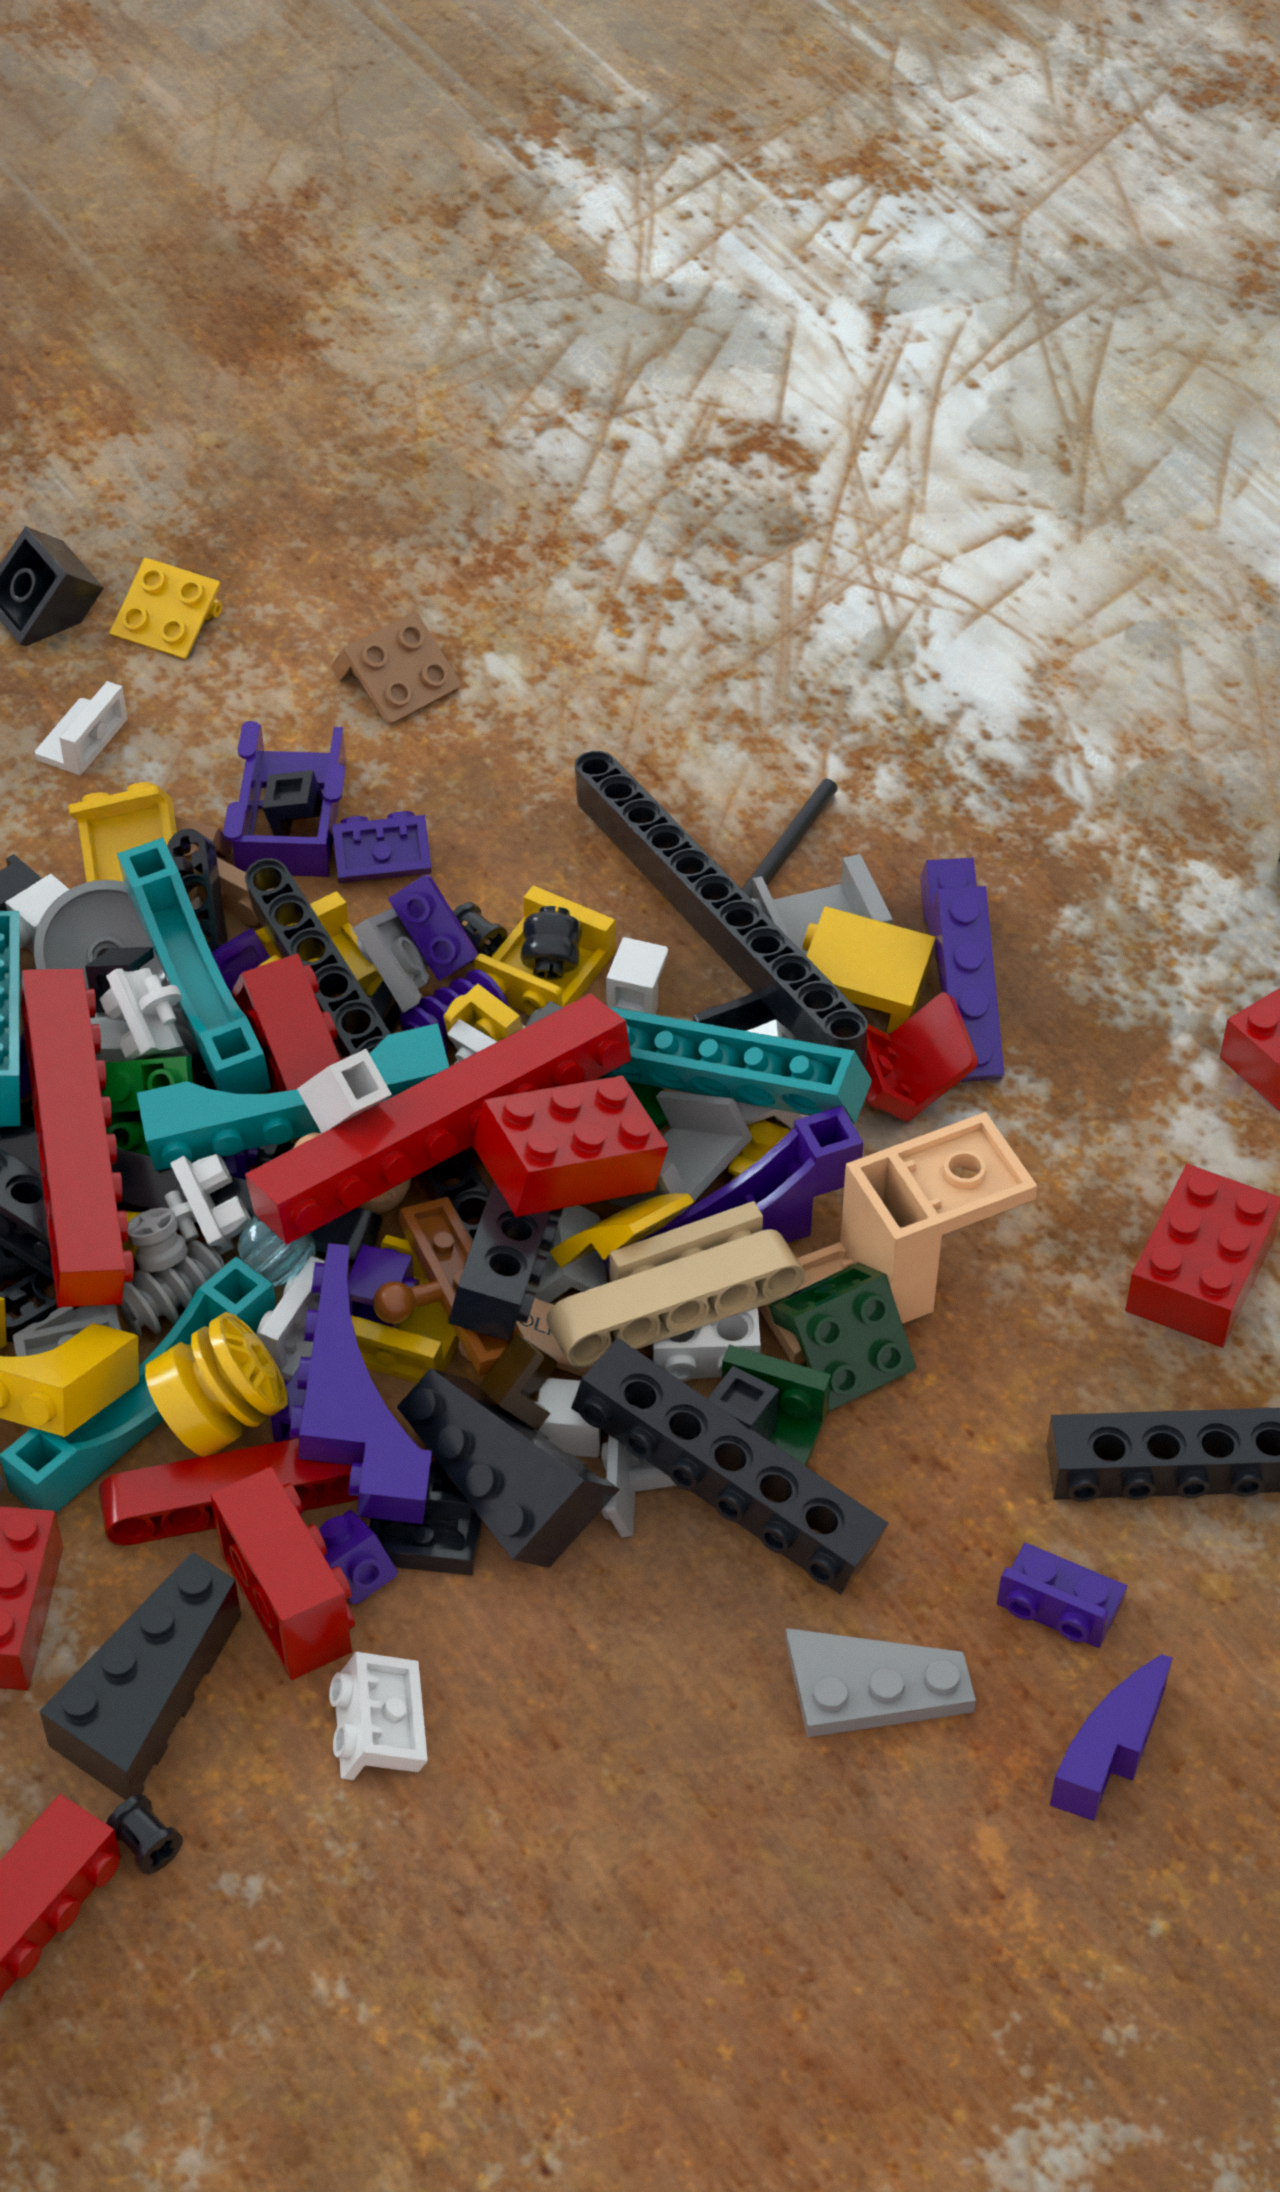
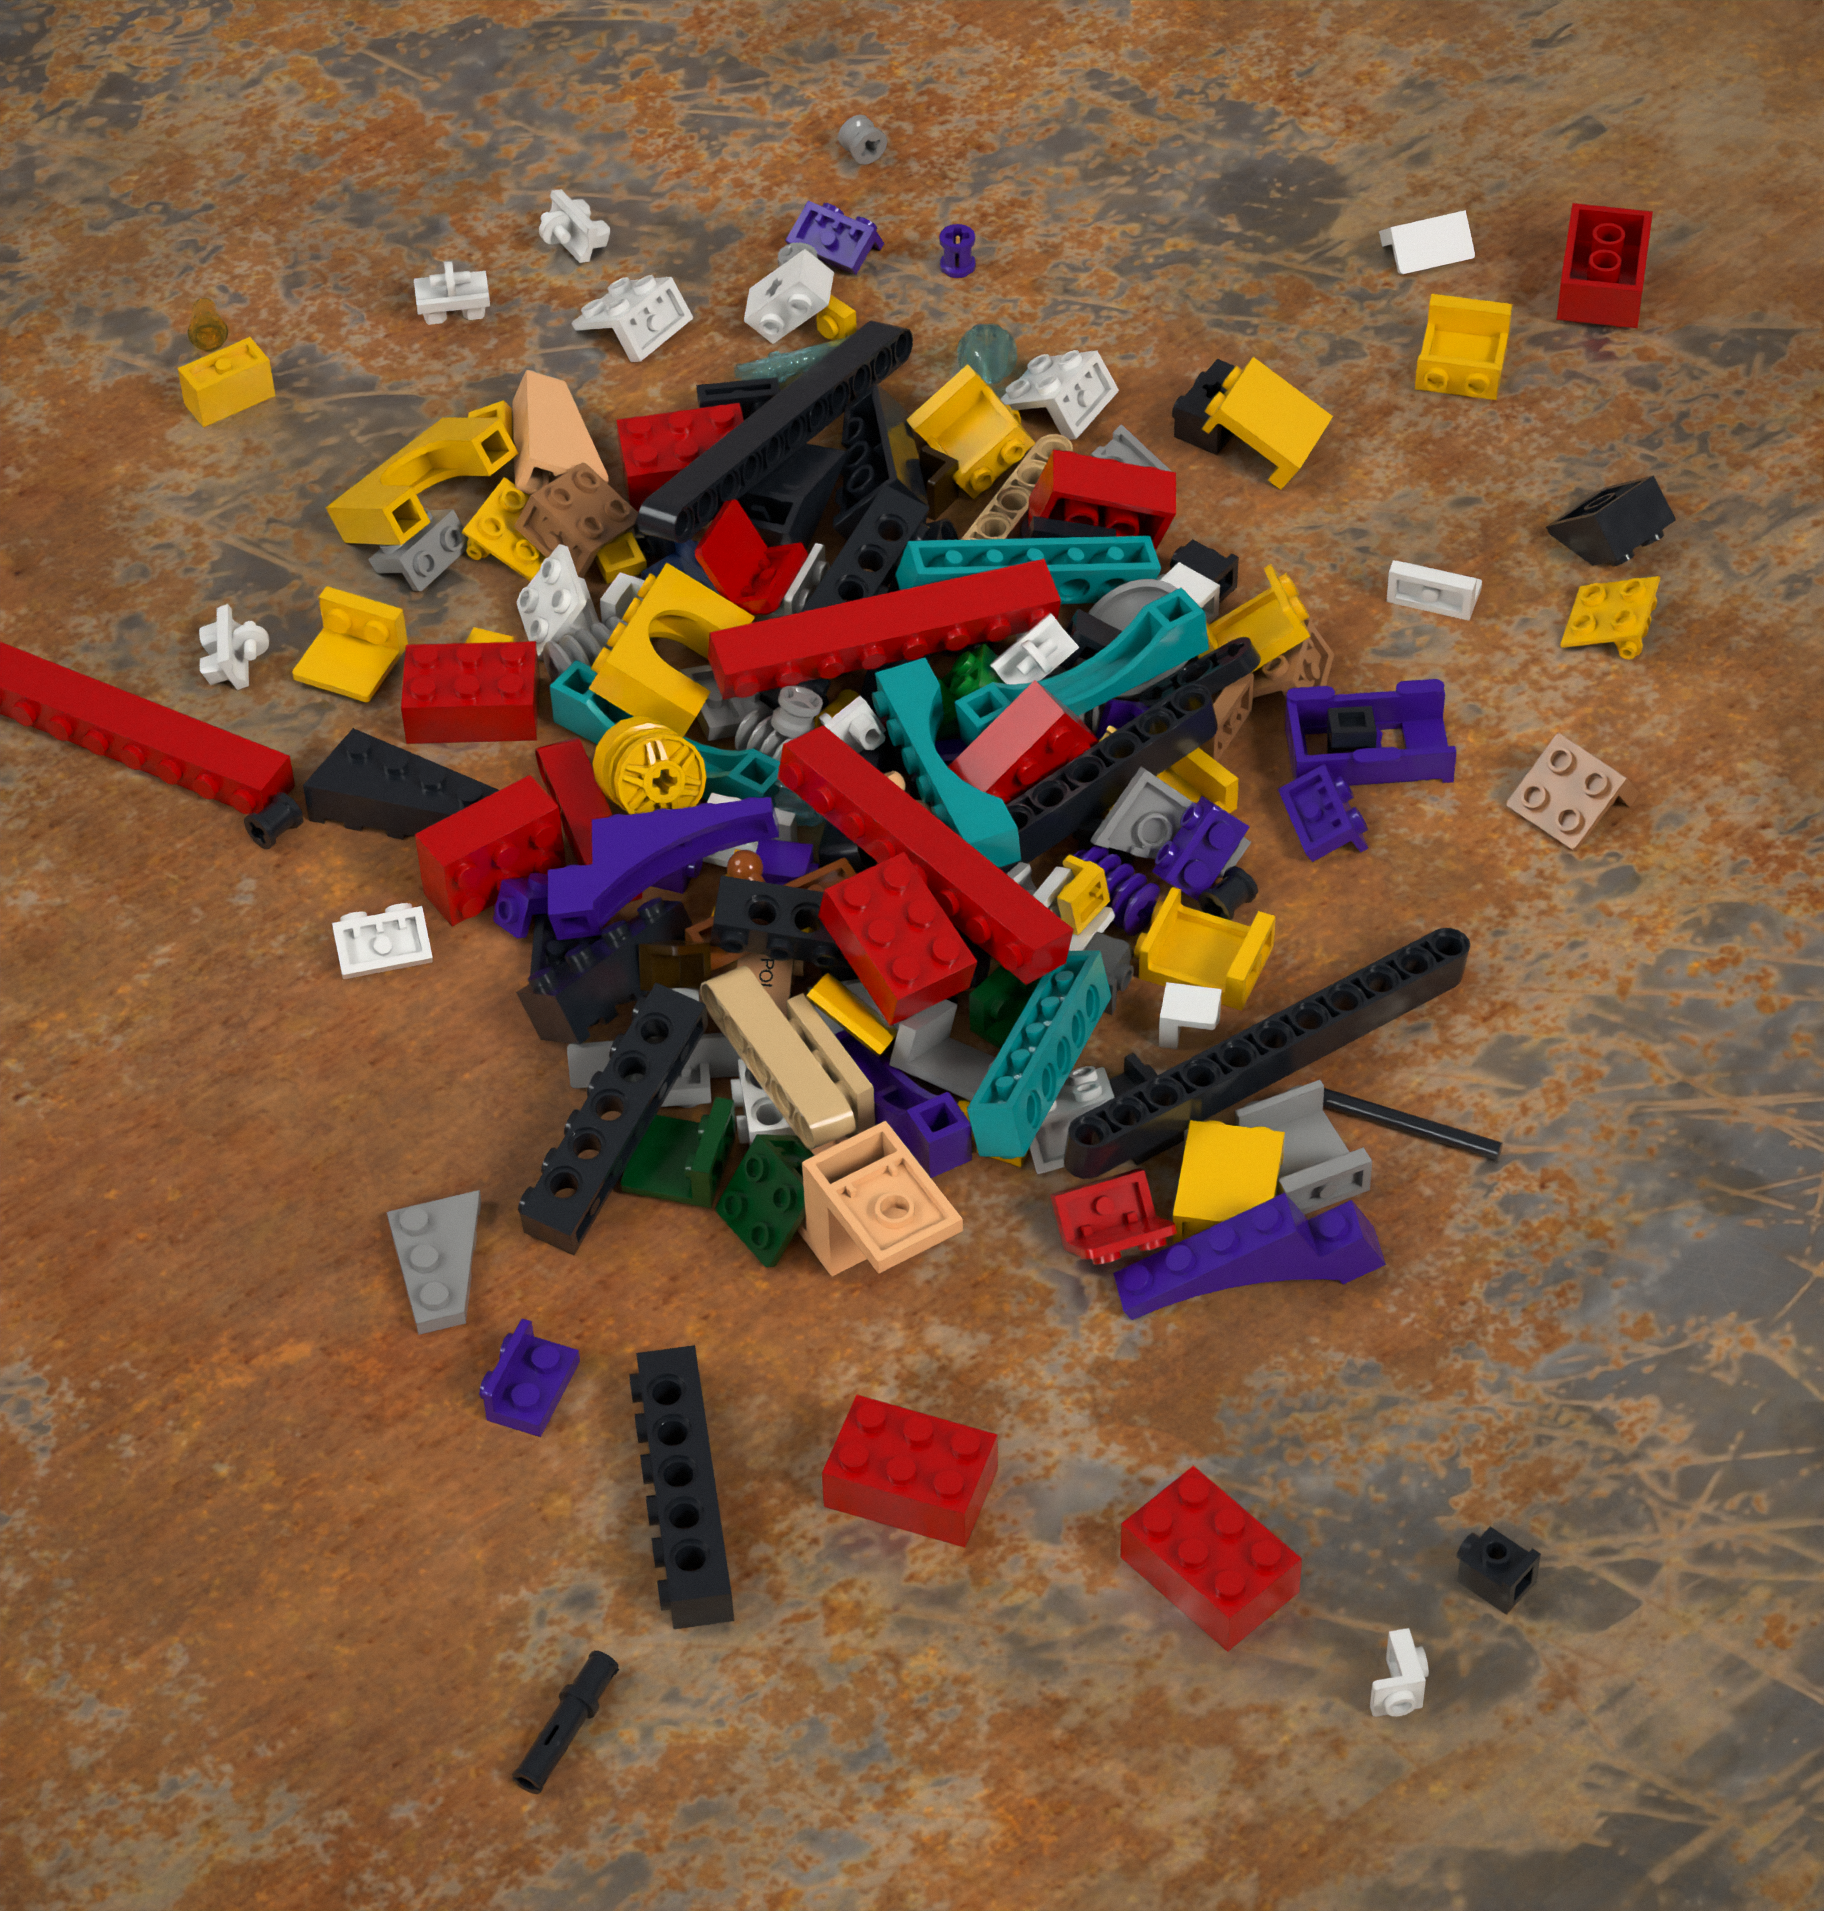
camera: 85 degrees right, 0 degrees up
white brick [297,1049,392,1133] -> none
black piece [521,906,582,980] -> none
black panel [707,1366,780,1440] -> none
dark purple slope [1050,1654,1173,1821] -> none

